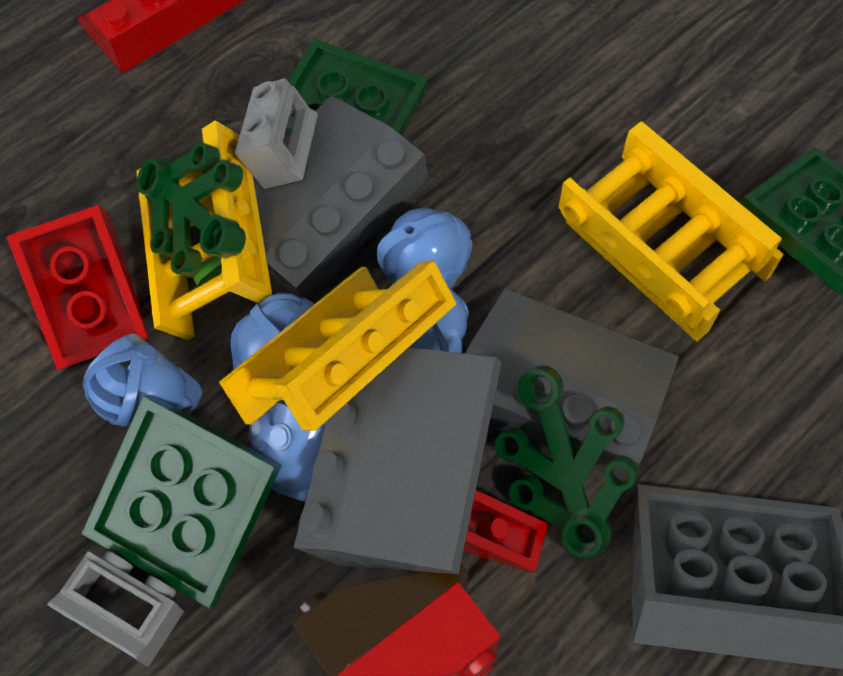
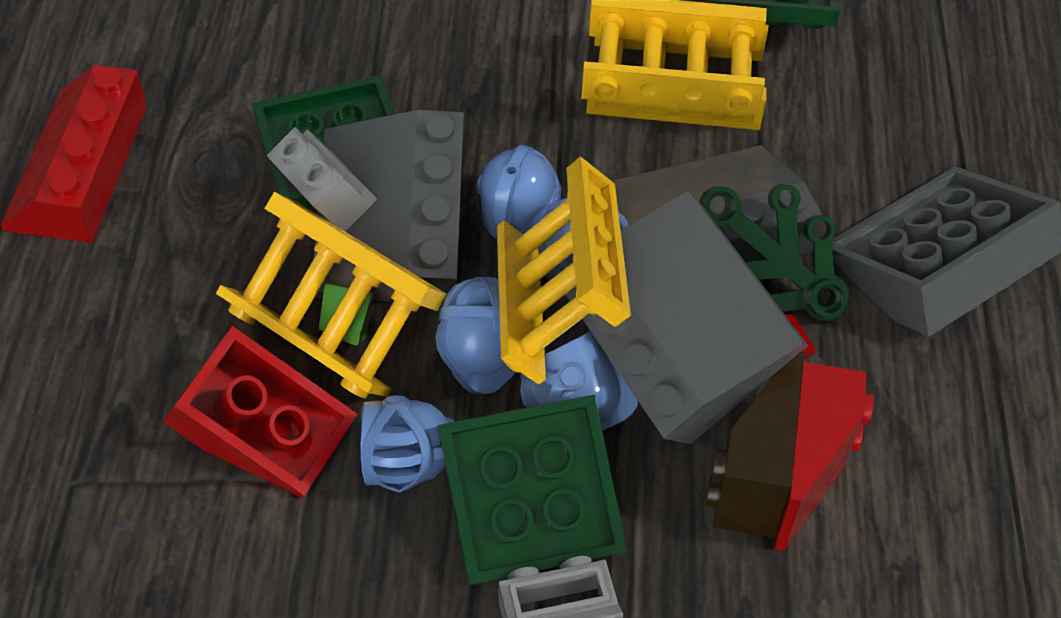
camera: 45 degrees left, 10 degrees down
dark green plant [137,142,246,278] -> none

